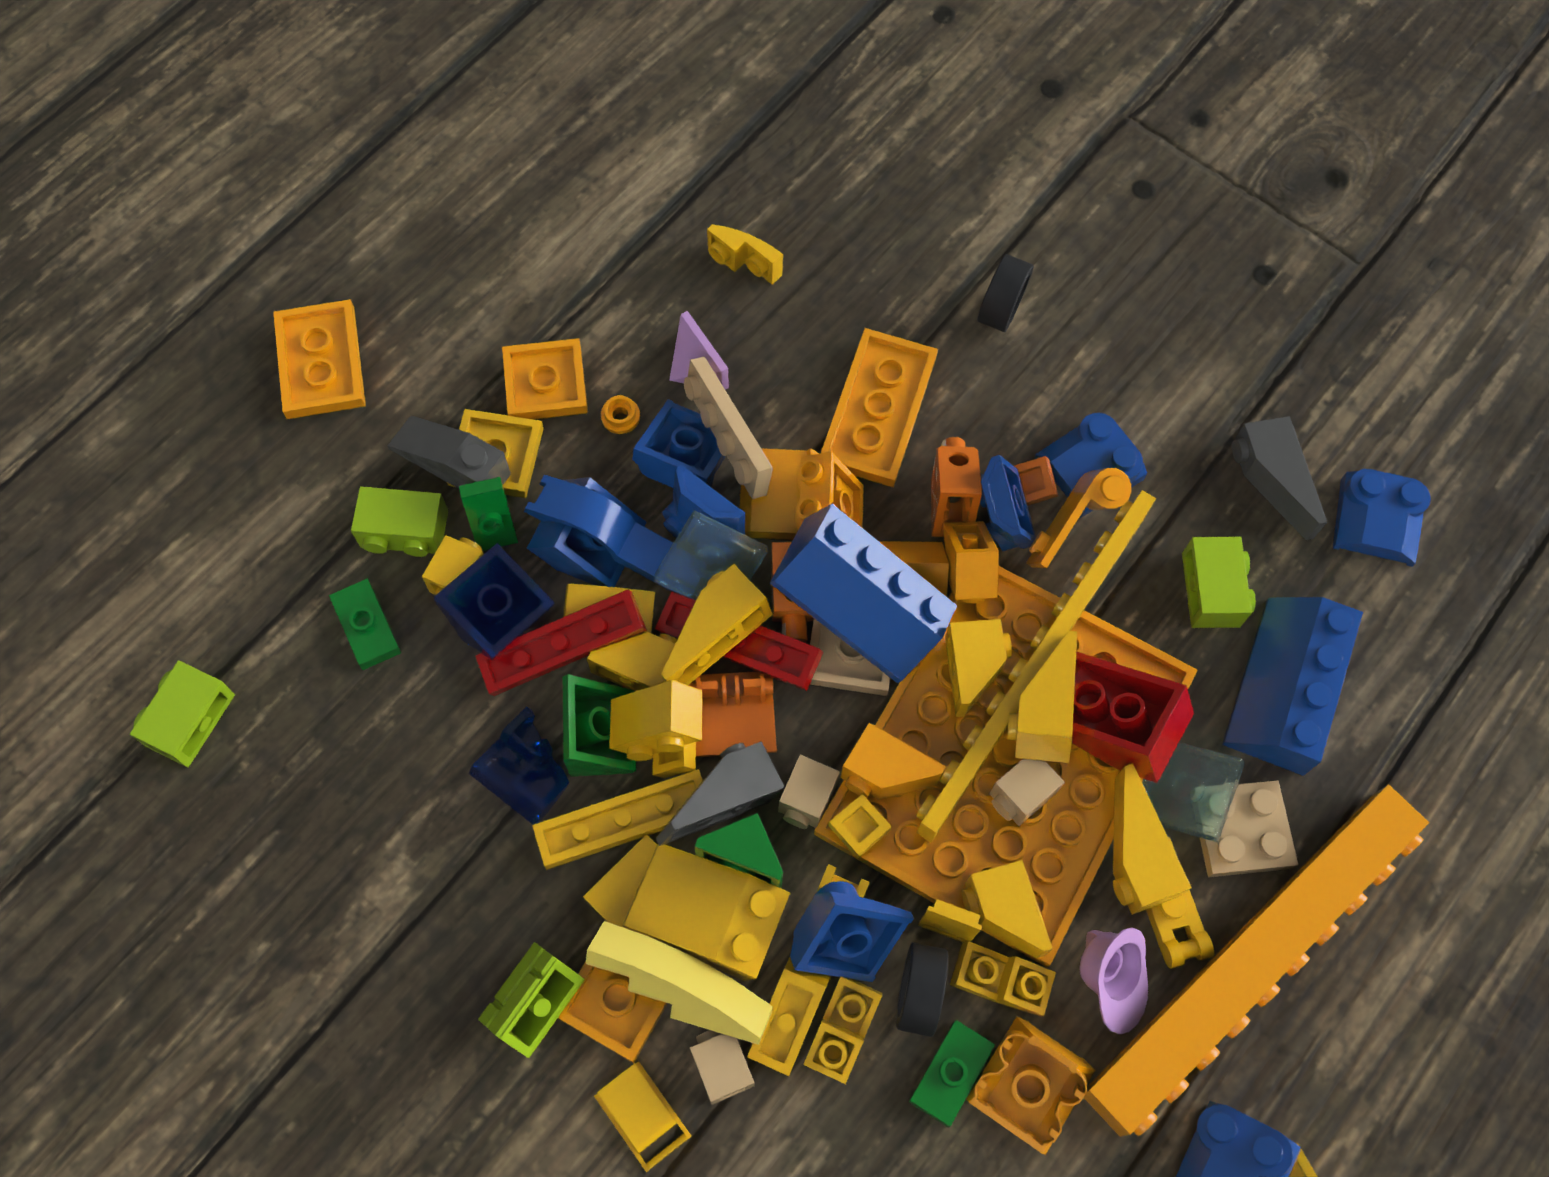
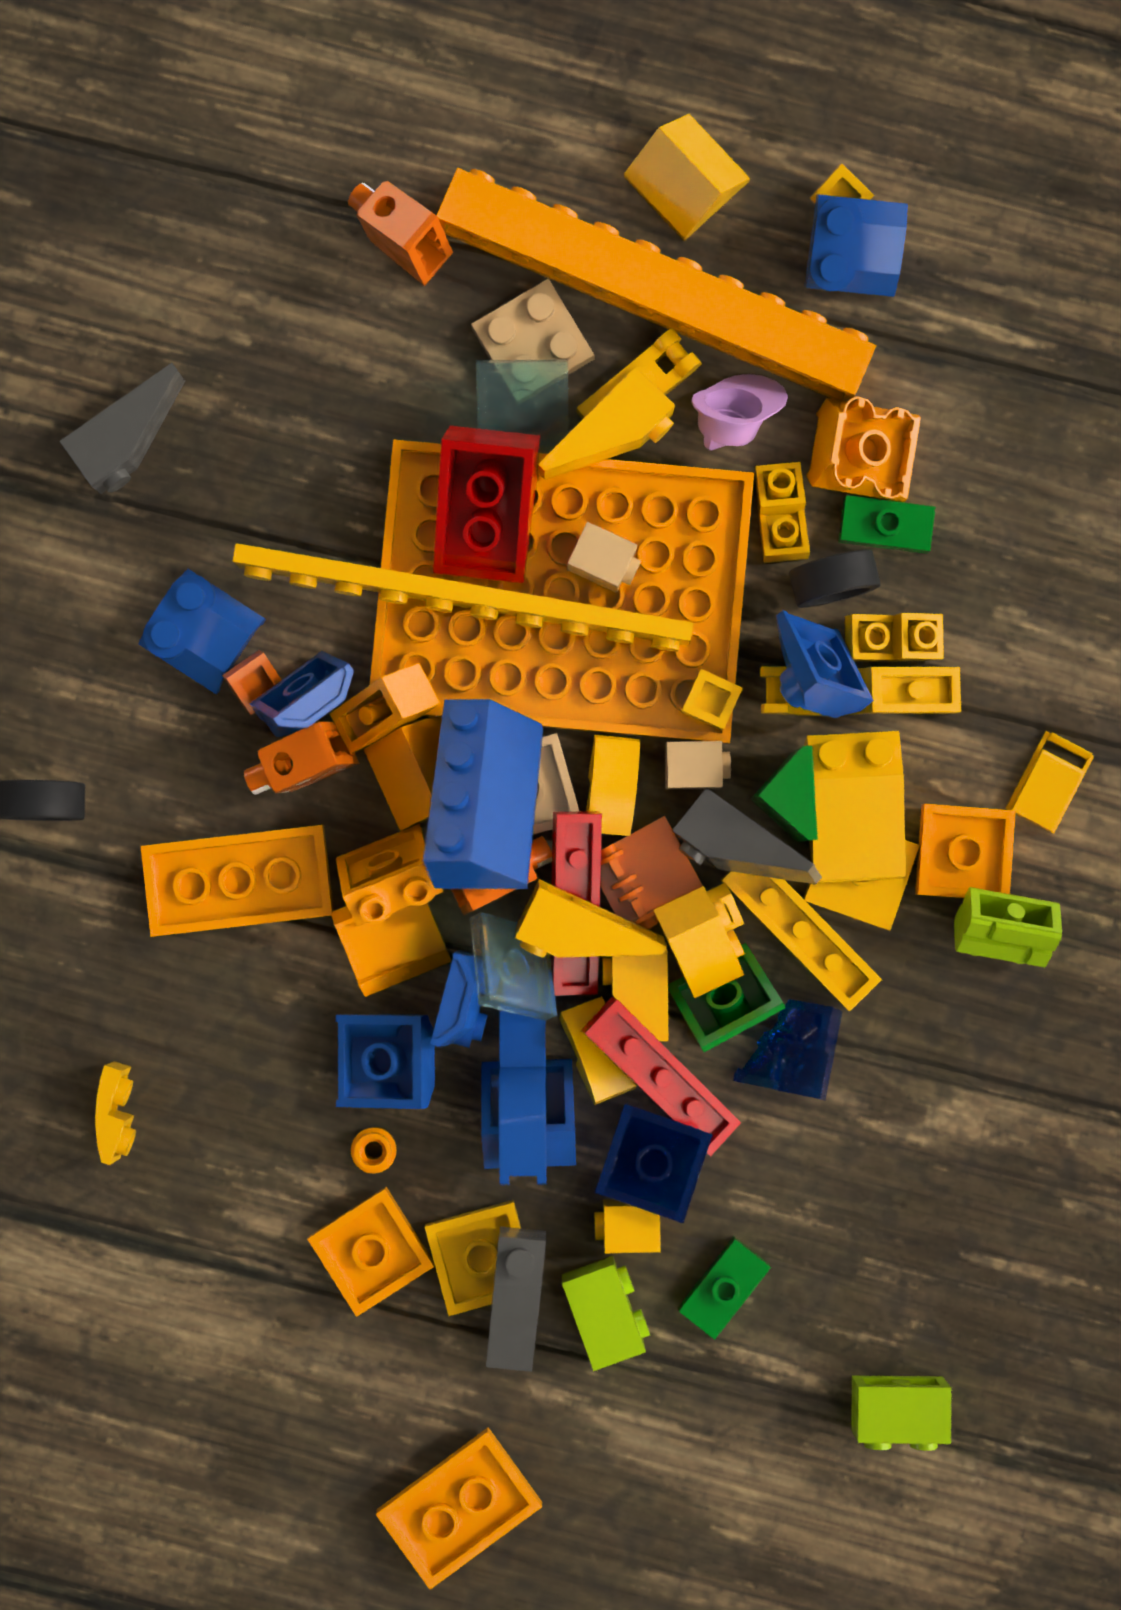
camera: 115 degrees left, 20 degrees up
green plate [459,477,518,551] -> none
light yellow slope [586,921,773,1045] -> none
lavender slope [669,311,729,390] -> none
tan plate [684,356,773,499] -> none
tan brick [690,1030,755,1105] -> none
light orange slope [840,723,946,800] -> none
yellow piece [918,899,982,942] -> none
yellow slope [945,619,1012,717] -> none
yellow slope [962,860,1053,958] -> none
yellow slope [1007,631,1077,763] -> none
light orange door [1026,468,1131,568] -> none
lime brick [1182,537,1256,628] -> none
blue slope [1222,597,1363,776] -> none
blue slope [1333,469,1431,567] -> none
none -> orange torso [348,181,453,286]
none -> yellow slope [586,735,640,836]
none -> yellow slope [624,114,750,241]

